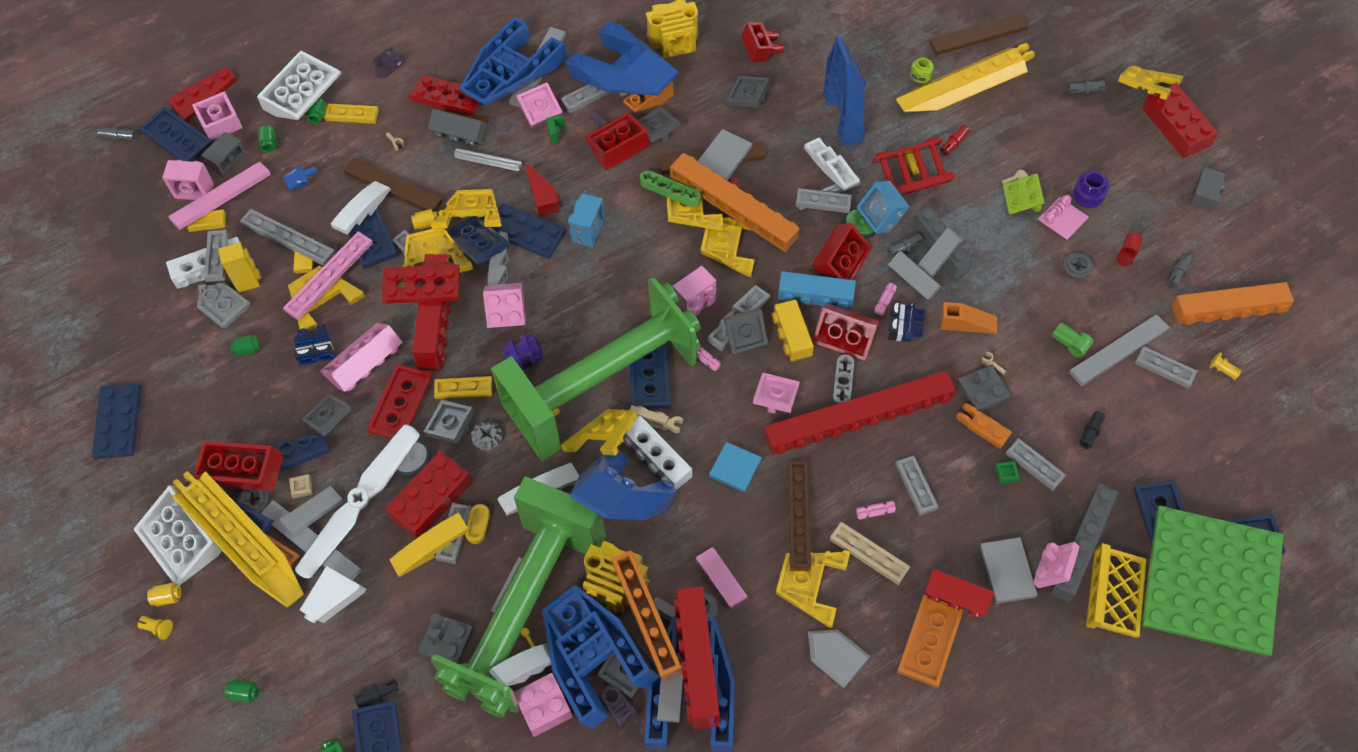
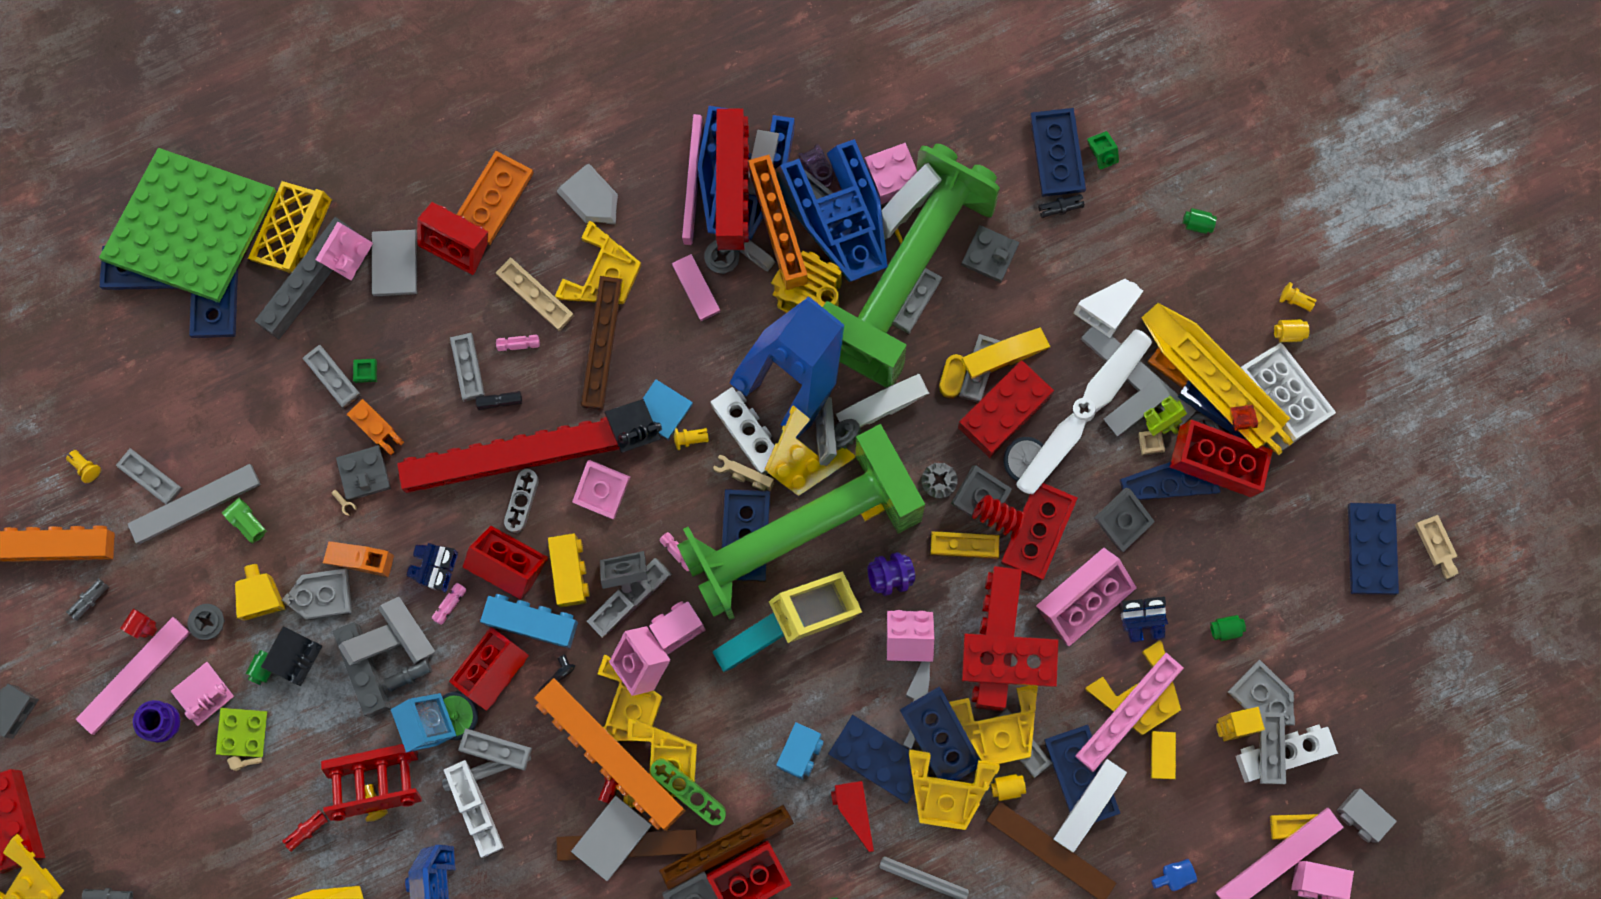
camera: 170 degrees left, 15 degrees up
light grey tile [240,209,336,266] -> none
black pin [1079,411,1105,449] -> none
none -> bright pink tile [76,617,191,735]
none -> yellow torso [235,564,285,621]
none -> green brick [245,650,272,685]
none -> black hinge [261,626,322,687]
none -> light grey tile [281,568,352,620]
none -> black piece [476,391,522,410]
none -> black bar [539,655,576,692]
none -> black hinge [604,399,662,453]
none -> bright pink brick [609,626,670,696]
none -> reddish brown tile [659,805,794,890]
none -> yellow pin [674,428,708,450]
none -> bright pink tile [682,114,703,245]
none -> teal beam [712,612,804,672]
none -> light yellow window [769,571,862,643]
none -> light grey tile [815,397,837,466]
none -> dark grey gear [834,419,862,450]
none -> red piece [972,495,1024,538]
none -> lime hips [1144,396,1187,436]
none -> clear red plate [1230,405,1258,431]
none -> light grey brick [1337,788,1397,843]
none -> tan plate [1415,515,1458,579]

